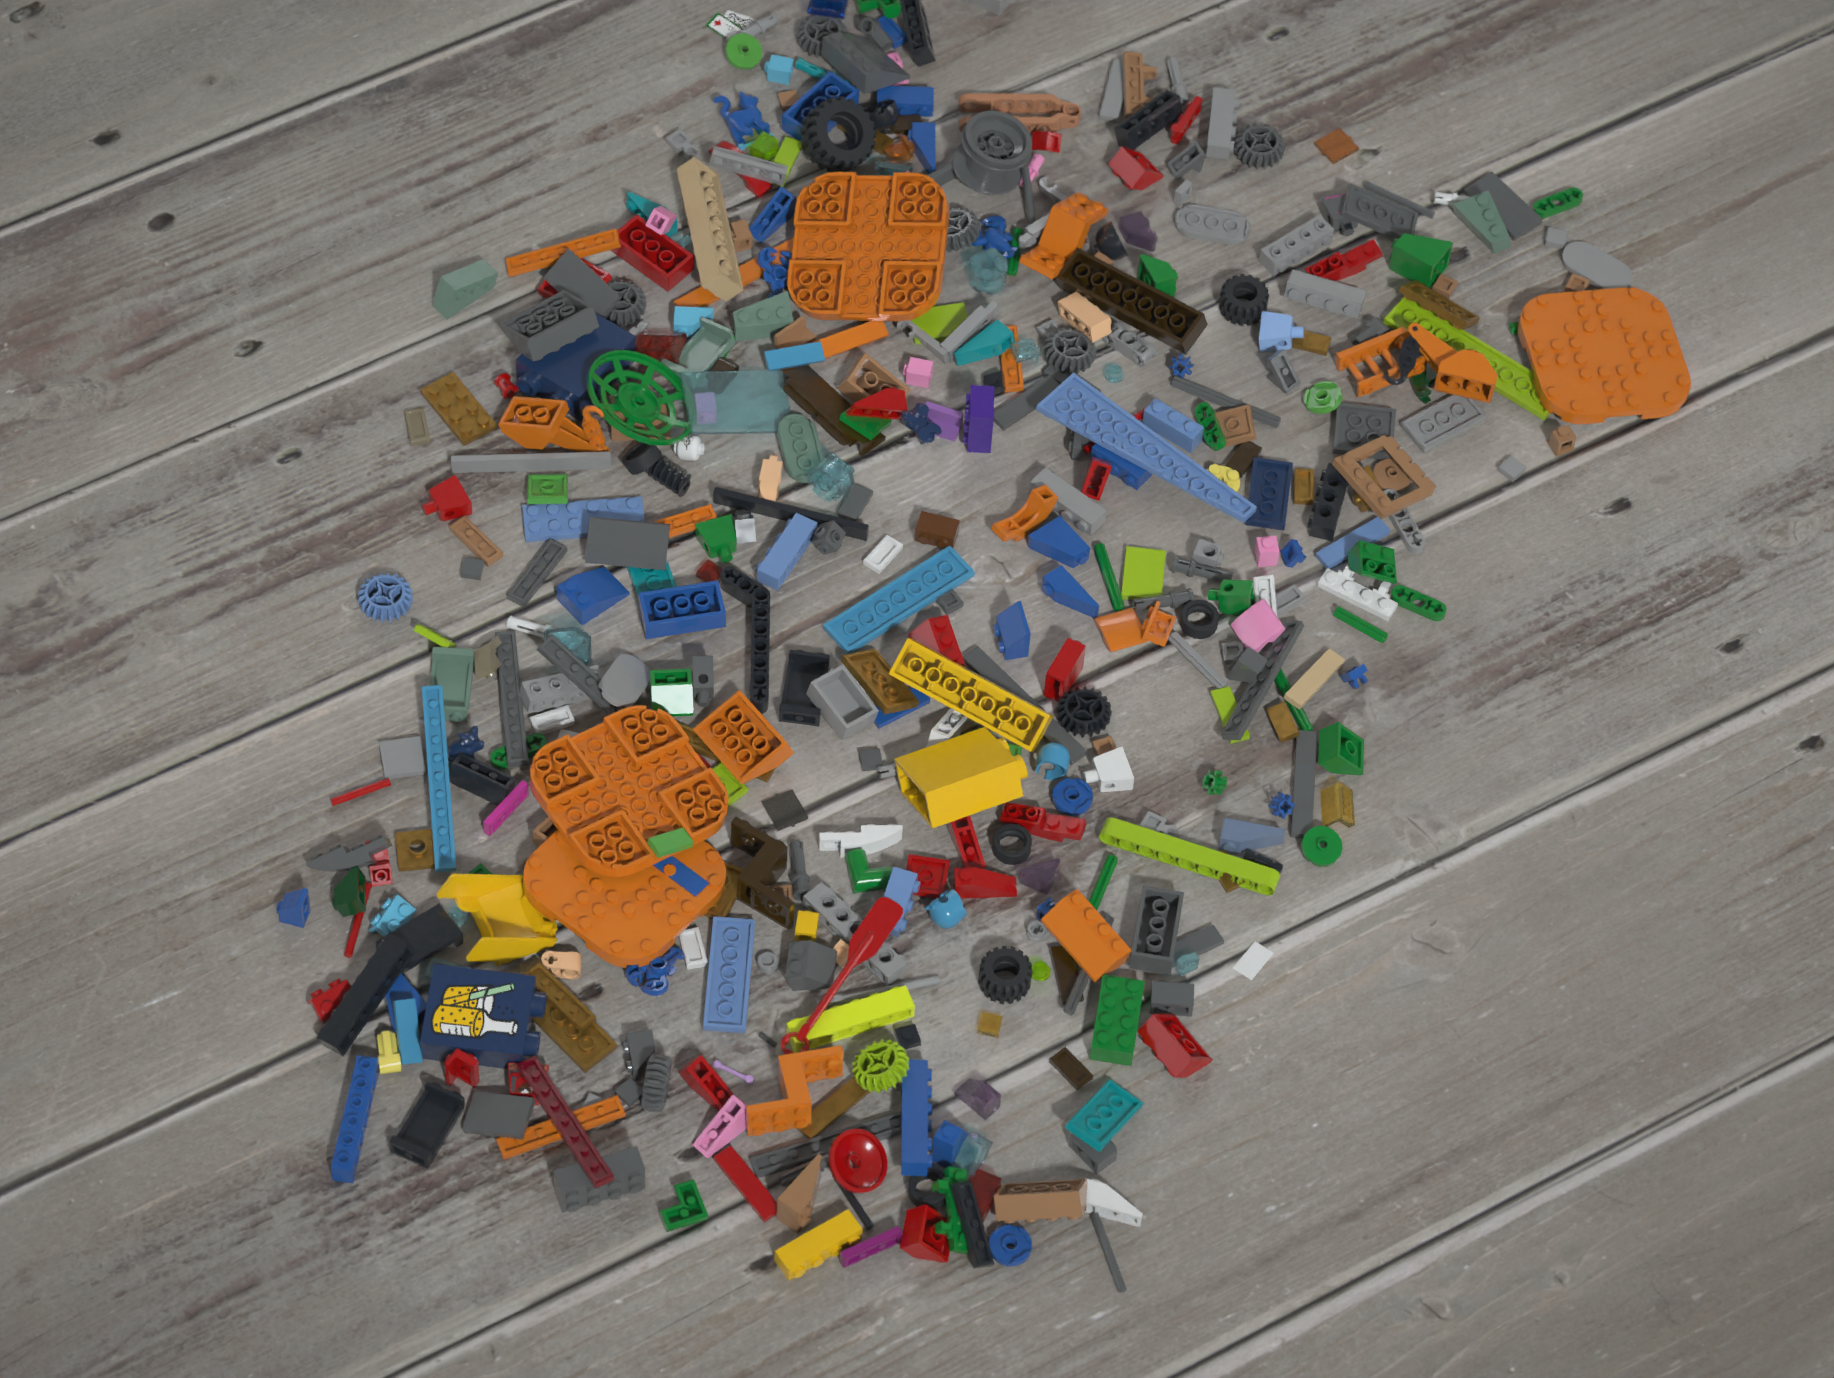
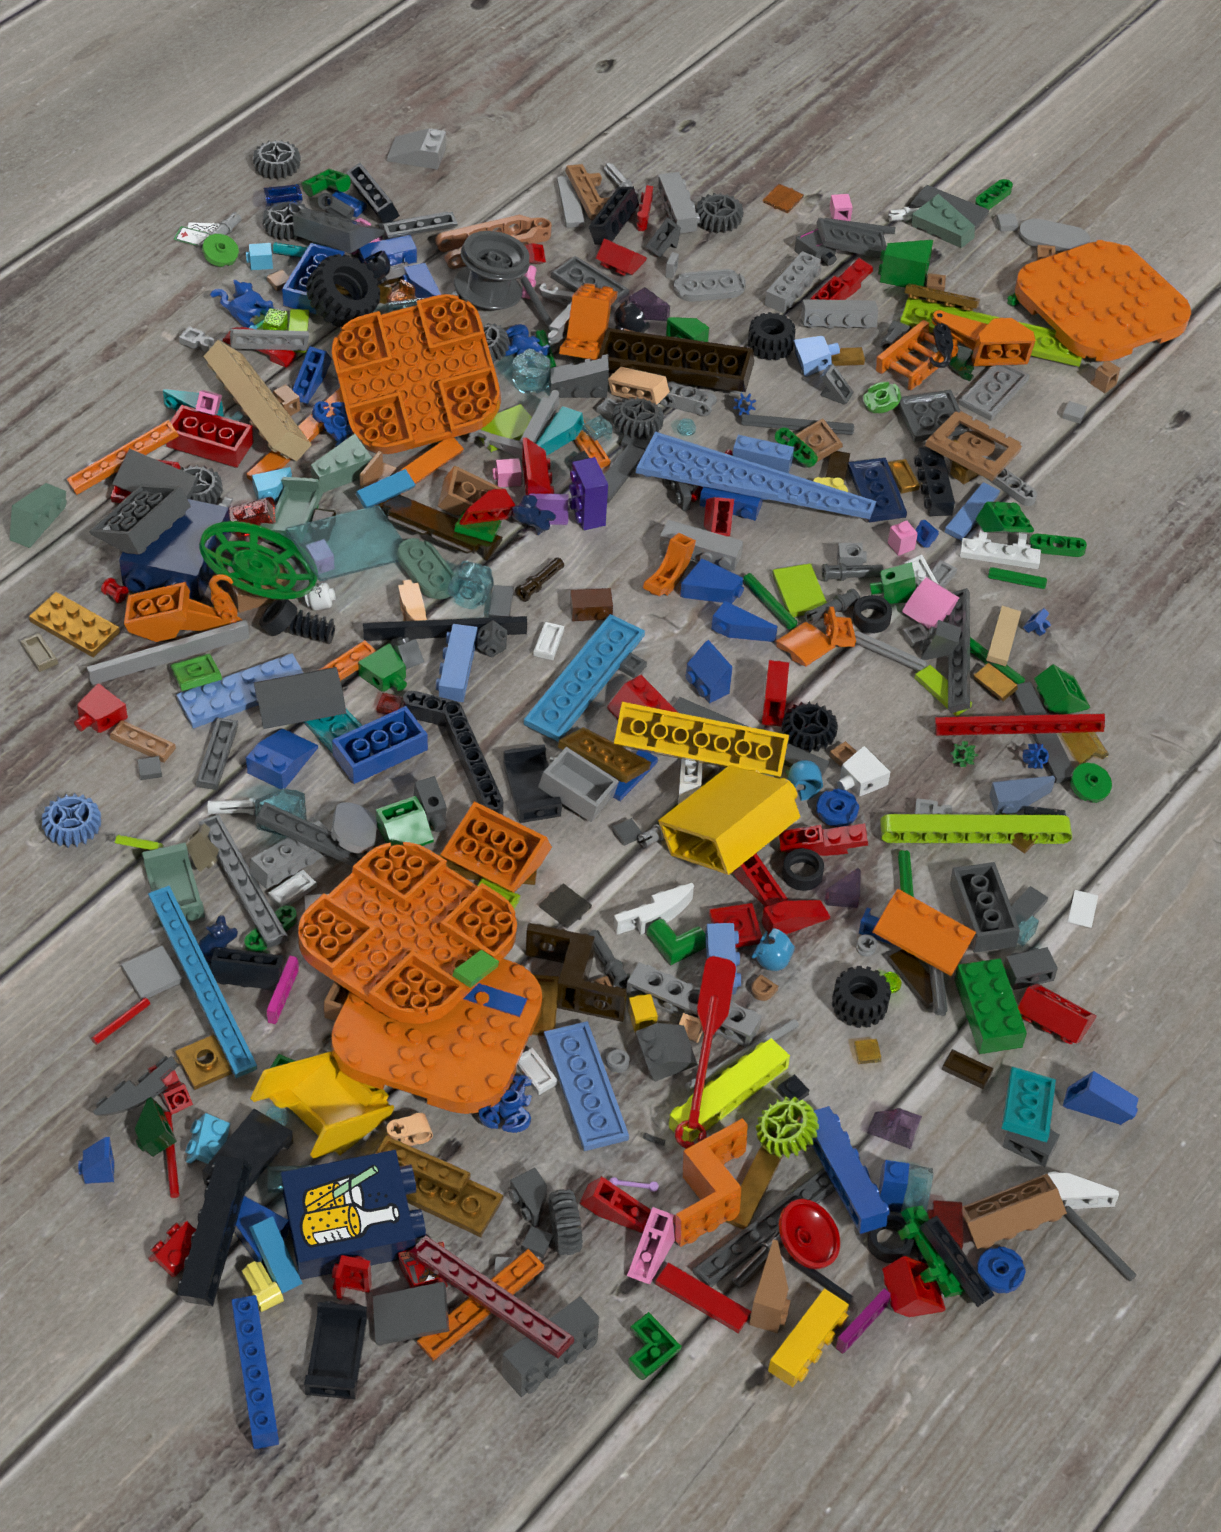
camera: 20 degrees left, 5 degrees down
none -> dark grey slope [379,212,458,240]
none -> dark brown pin [515,557,565,602]
none -> red slope [522,437,554,495]
none -> dark grey wedge [550,354,609,398]
none -> dark grey tile [551,256,629,307]
none -> medium nougat tile [751,974,779,1001]
none -> bright pink brick [829,194,853,221]
none -> red tile [935,714,1105,736]
none -> blue slope [1063,1071,1139,1125]

